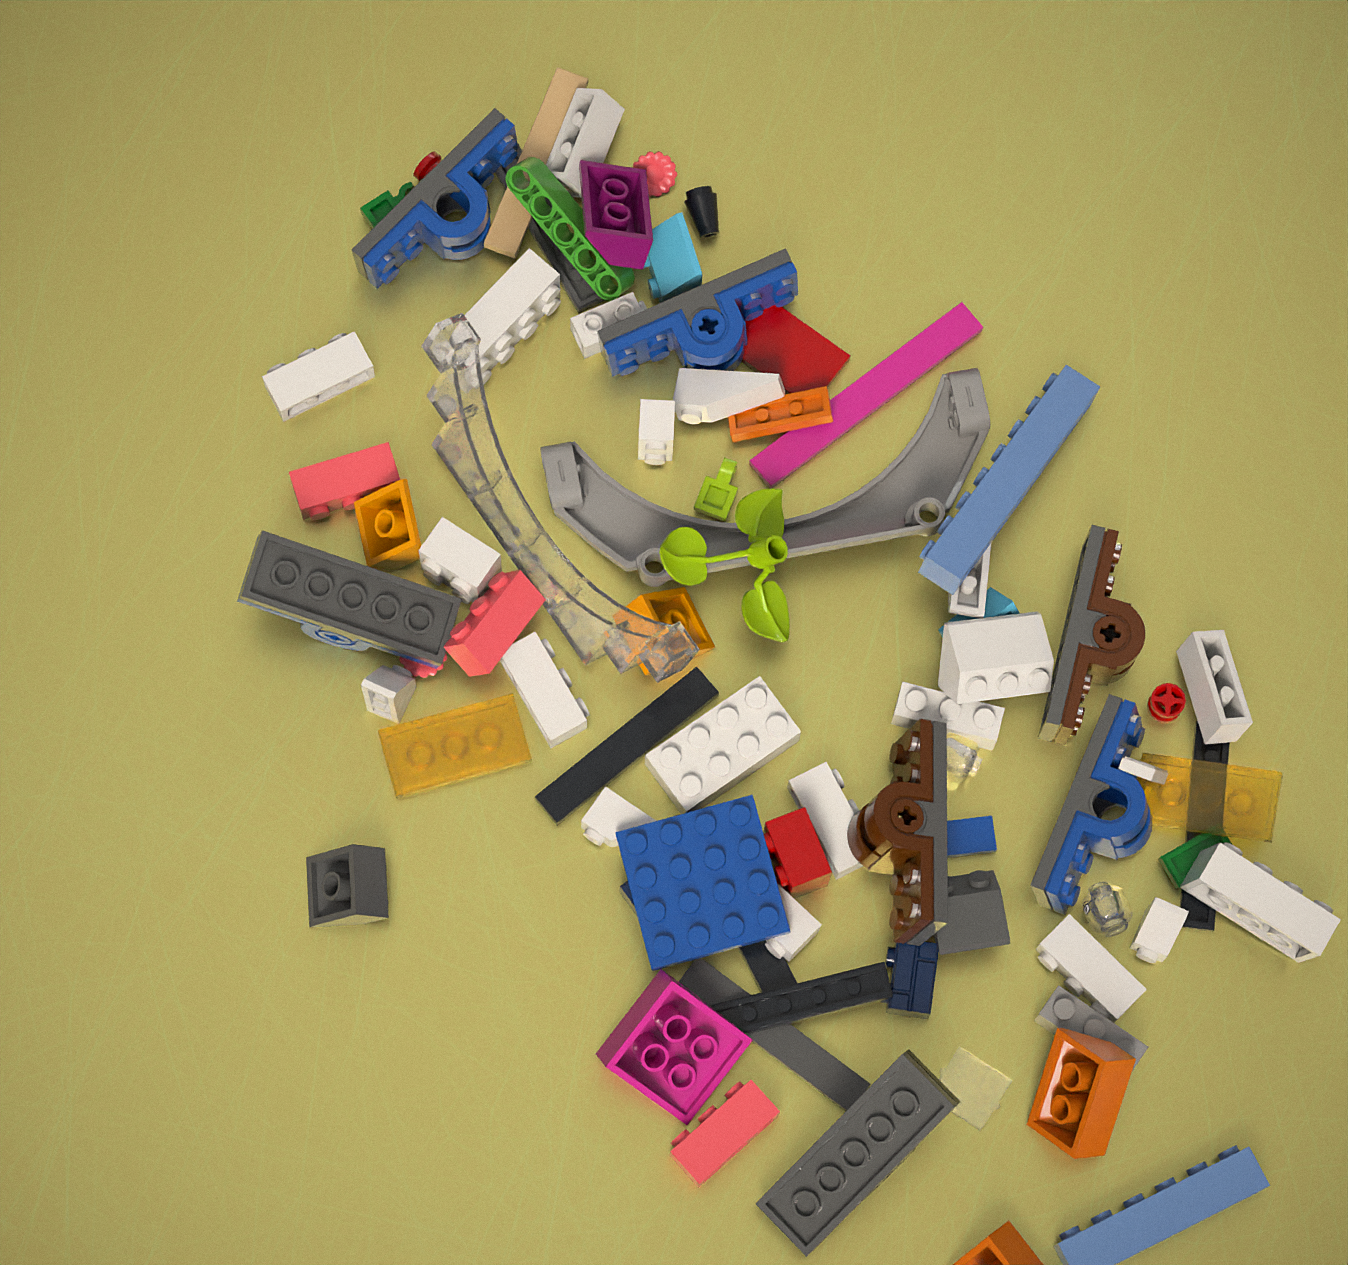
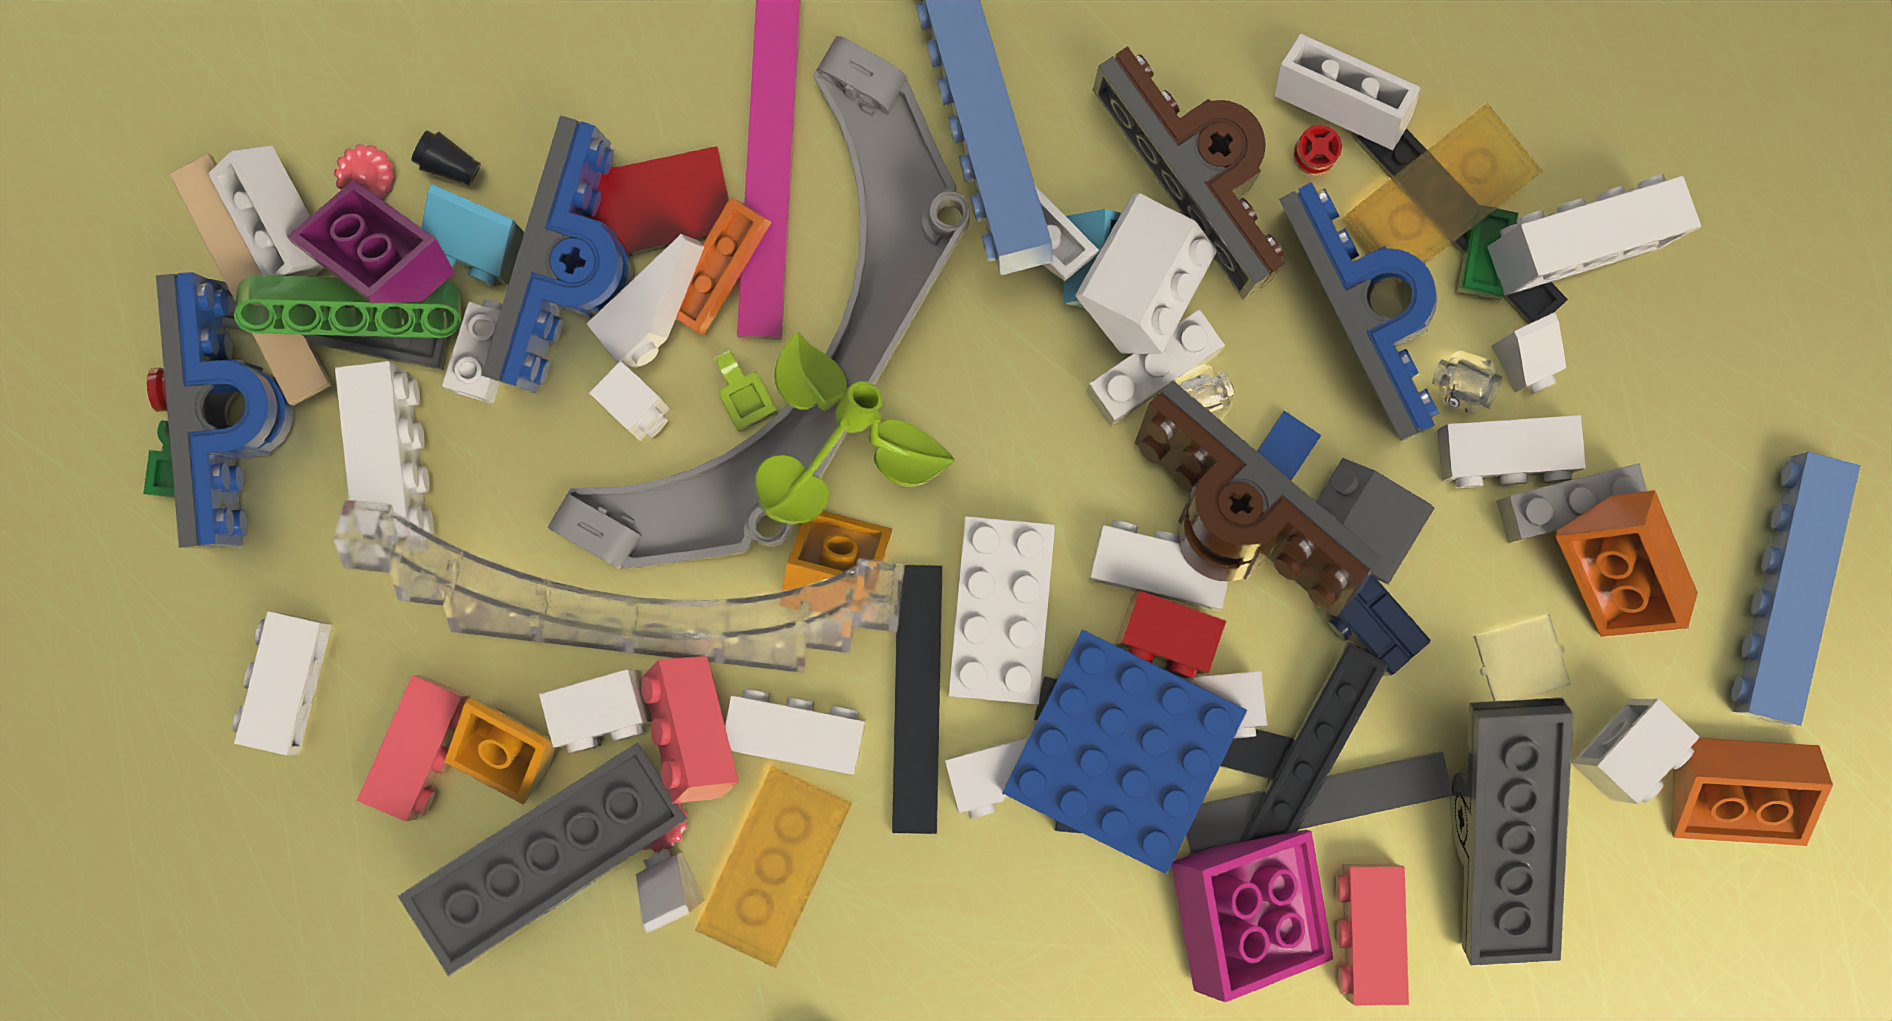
camera: 45 degrees left, 10 degrees up
white tile [1118,756,1168,784] -> none
none -> white brick [1572,699,1700,804]

